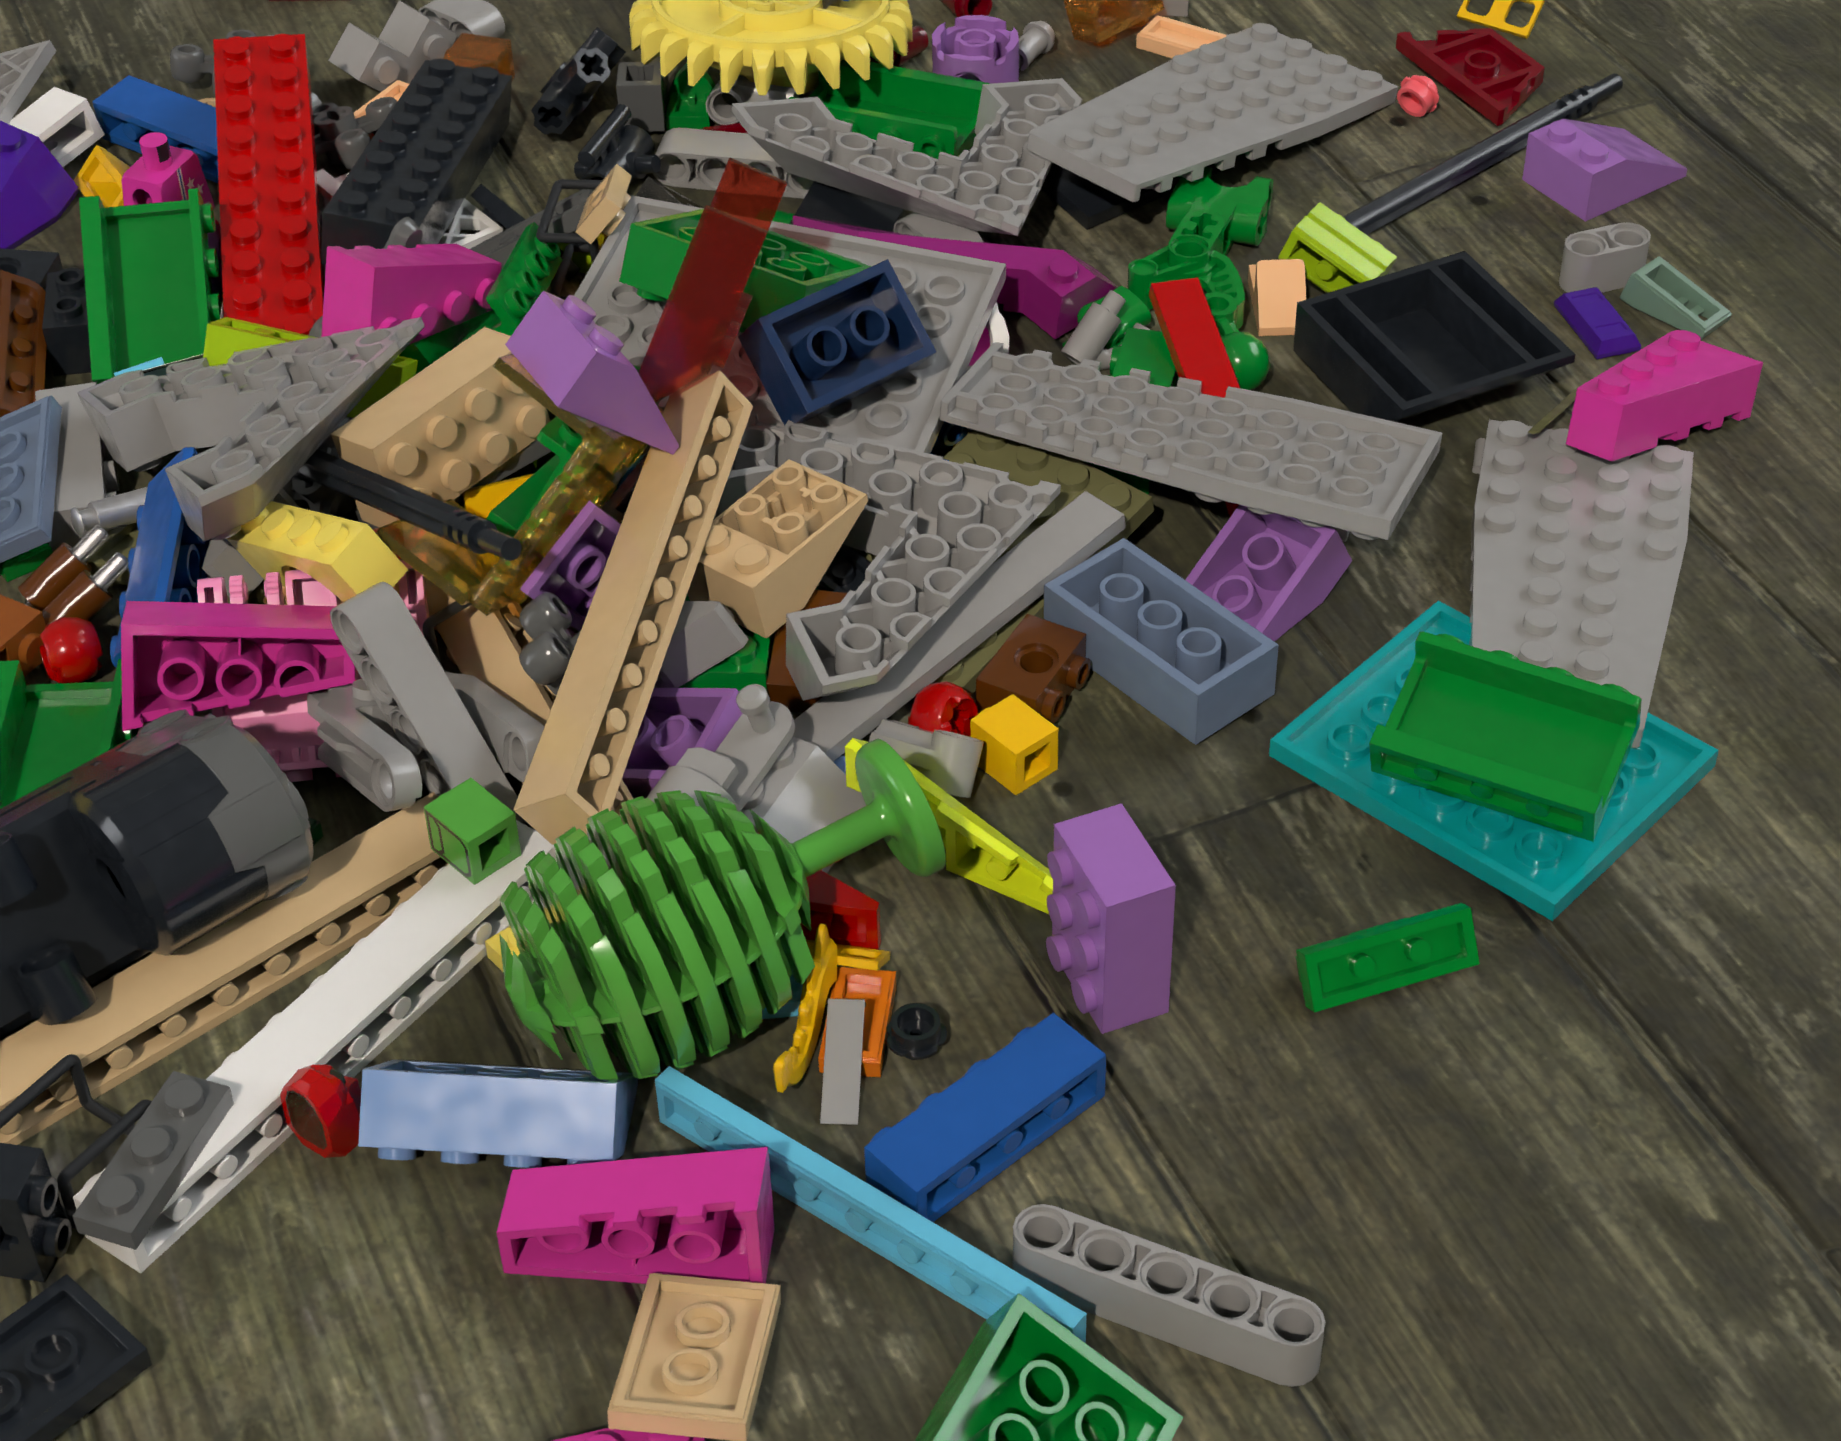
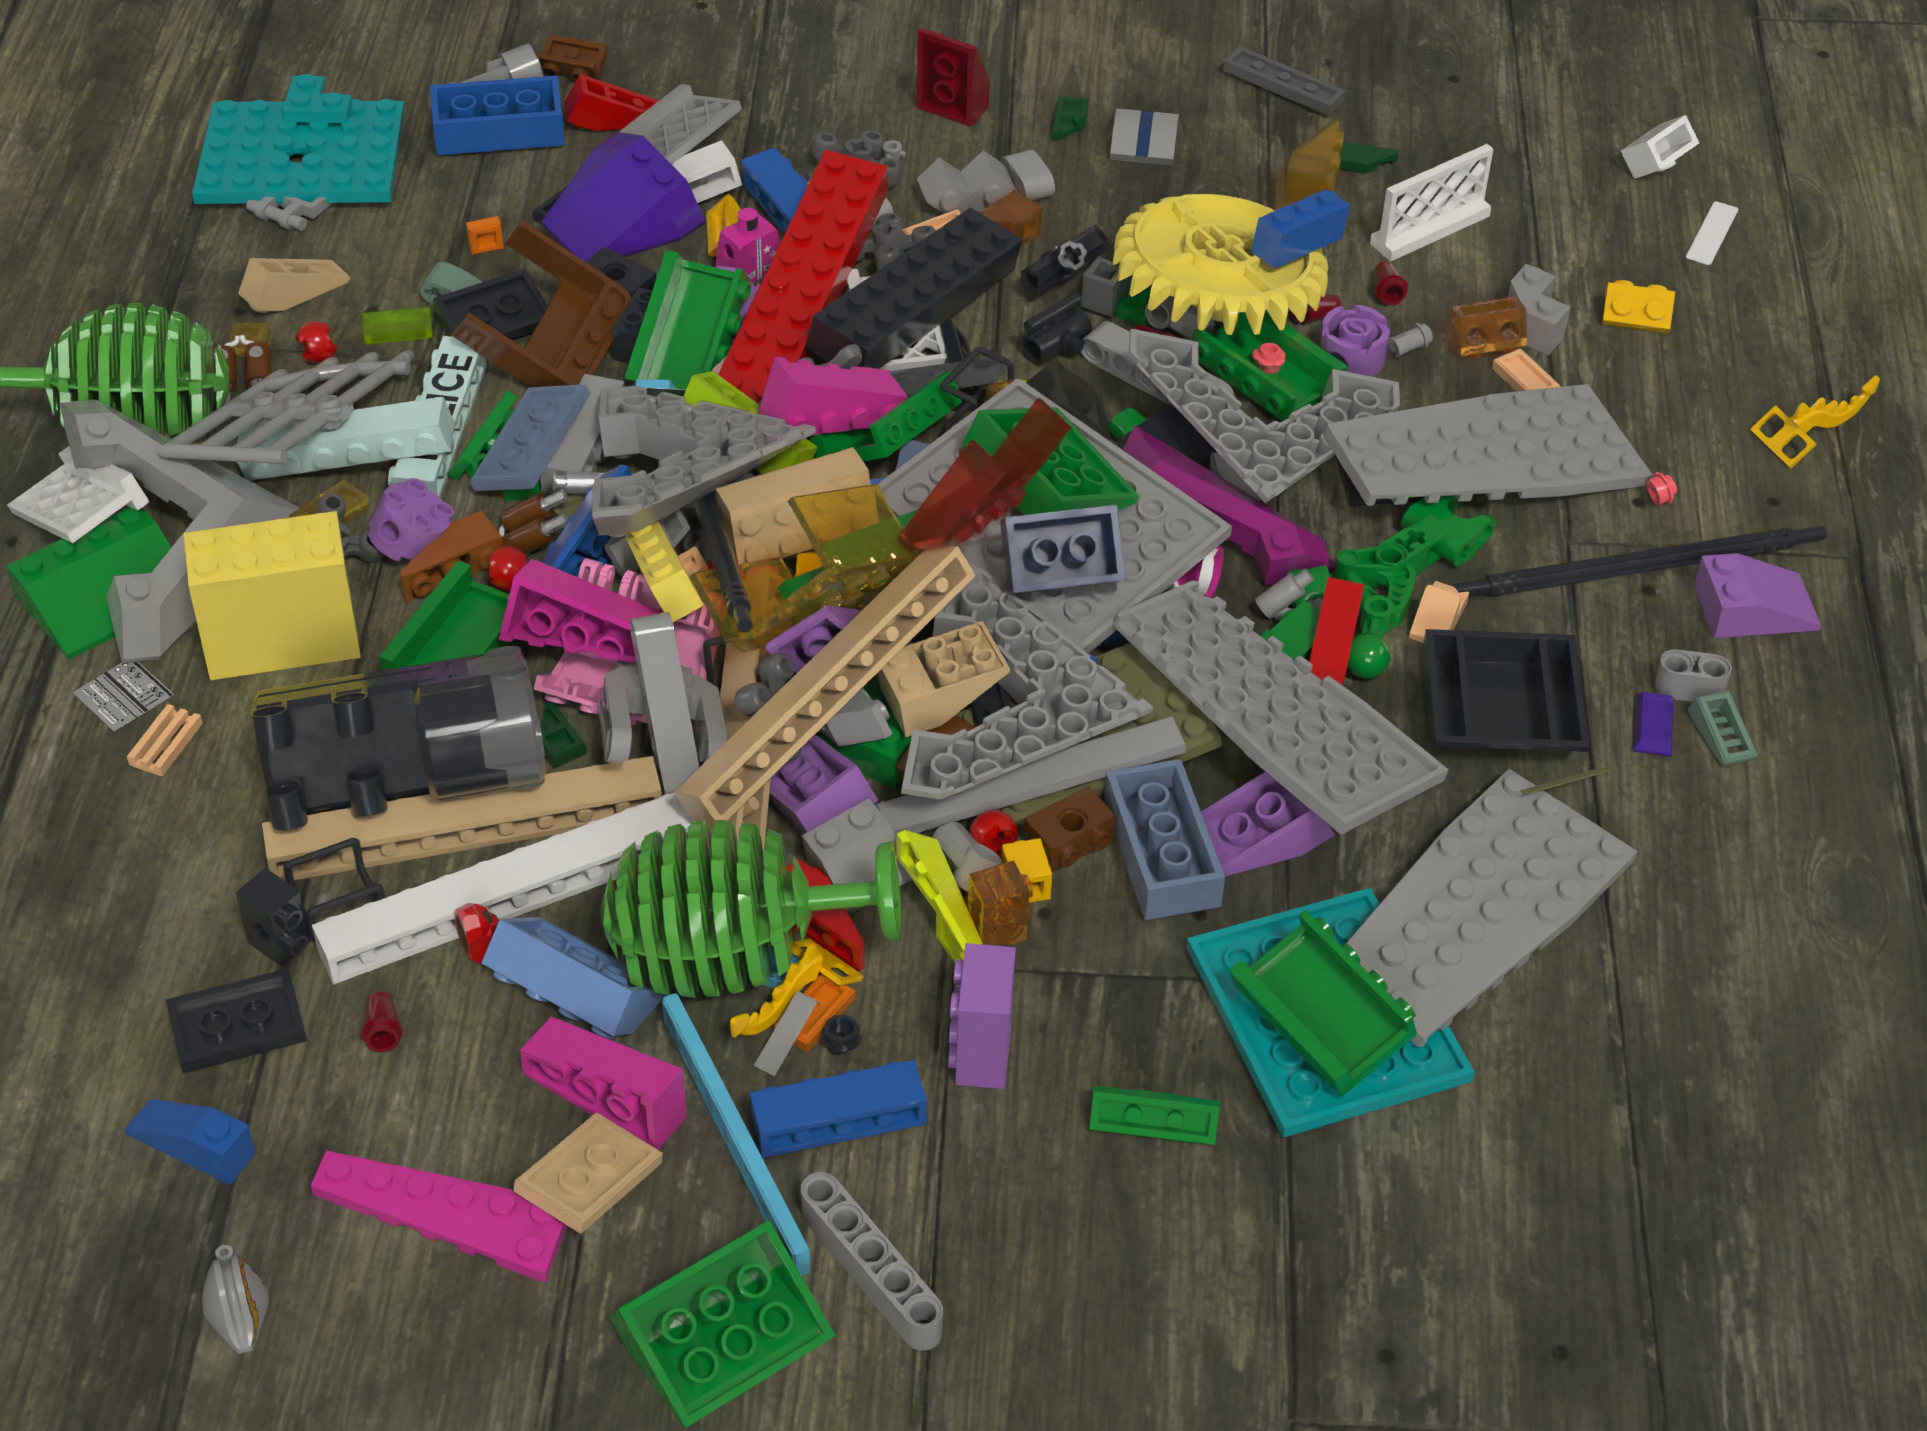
camera: 25 degrees right, 5 degrees up
dark grey plate [73,1071,234,1250] -> none
bright green brick [423,778,521,885] -> none
medium lavender slope [505,291,679,454] -> none
tan plate [575,164,632,244] -> none
light grey piece [647,684,795,812] -> none
lime brick [1278,202,1397,293] -> none
dark red wing [1396,28,1545,126] -> none
dark pink wedge [1566,330,1763,461] -> none
none -> dark red cone [361,991,403,1052]
none -> clear orange brick [968,860,1033,946]
none -> coral plate [1252,343,1286,374]

